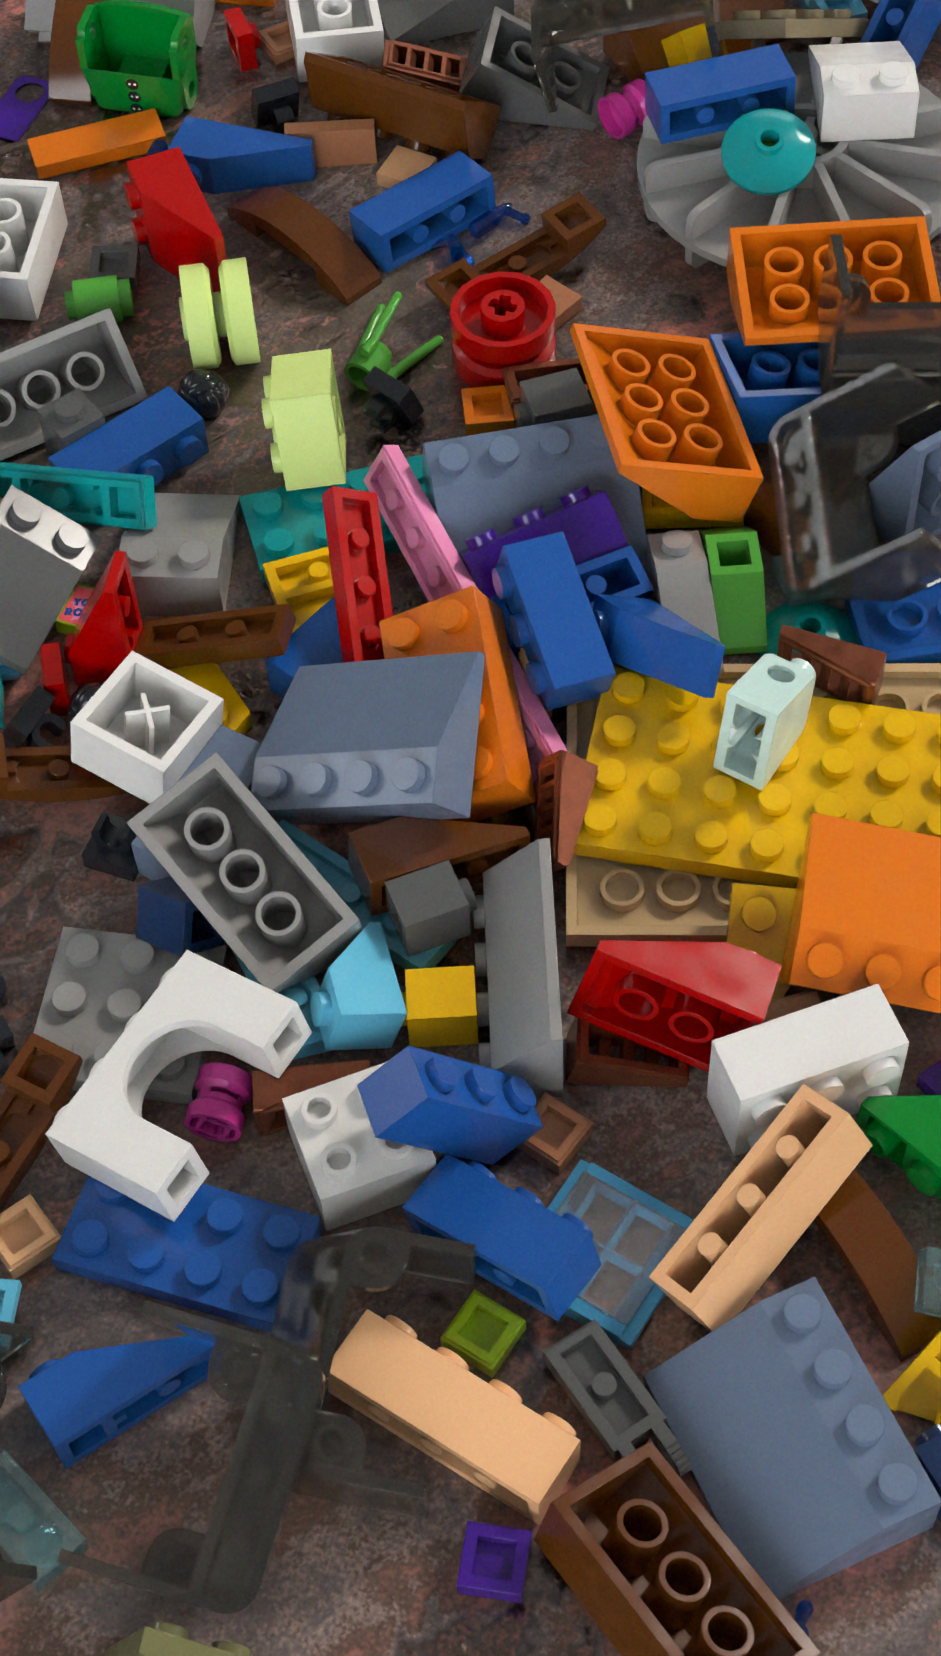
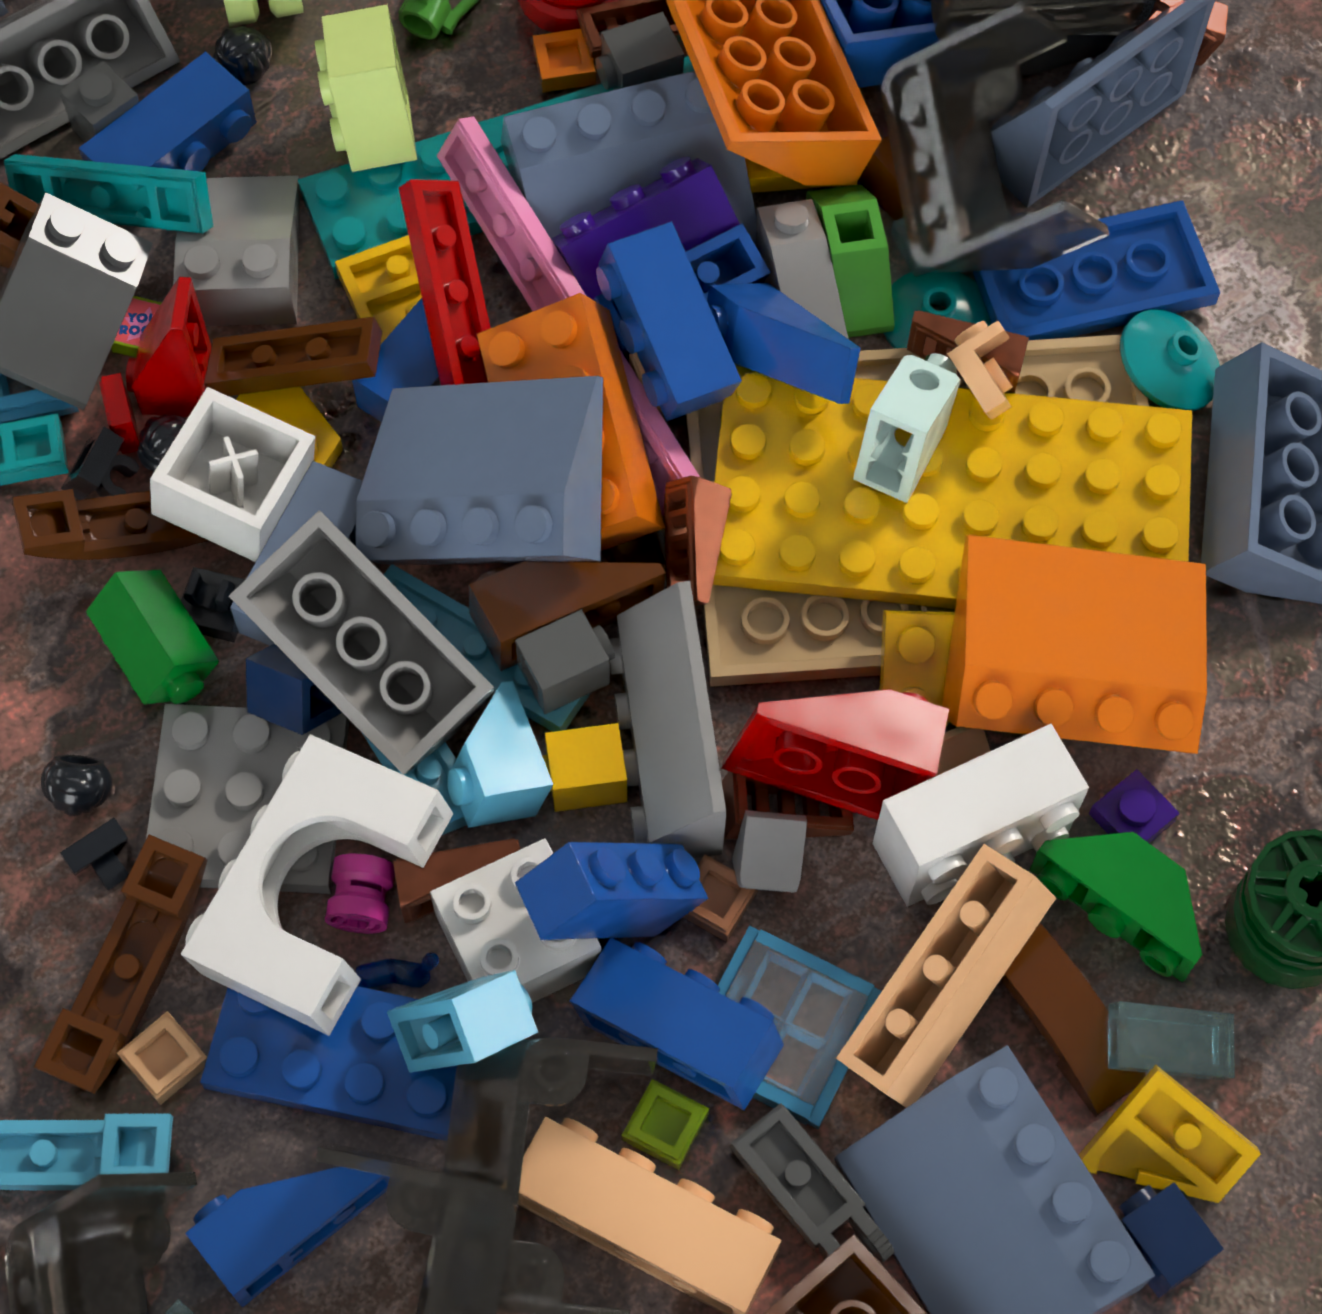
camera: 10 degrees left, 10 degrees up
black tile [362,366,424,433] -> none
none -> green brick [86,569,219,705]
none -> clear blue piece [354,952,439,989]
none -> medium azure slope [387,970,538,1072]
none -> light grey slope [732,810,807,893]
none -> light nougat bracket [947,321,1013,420]

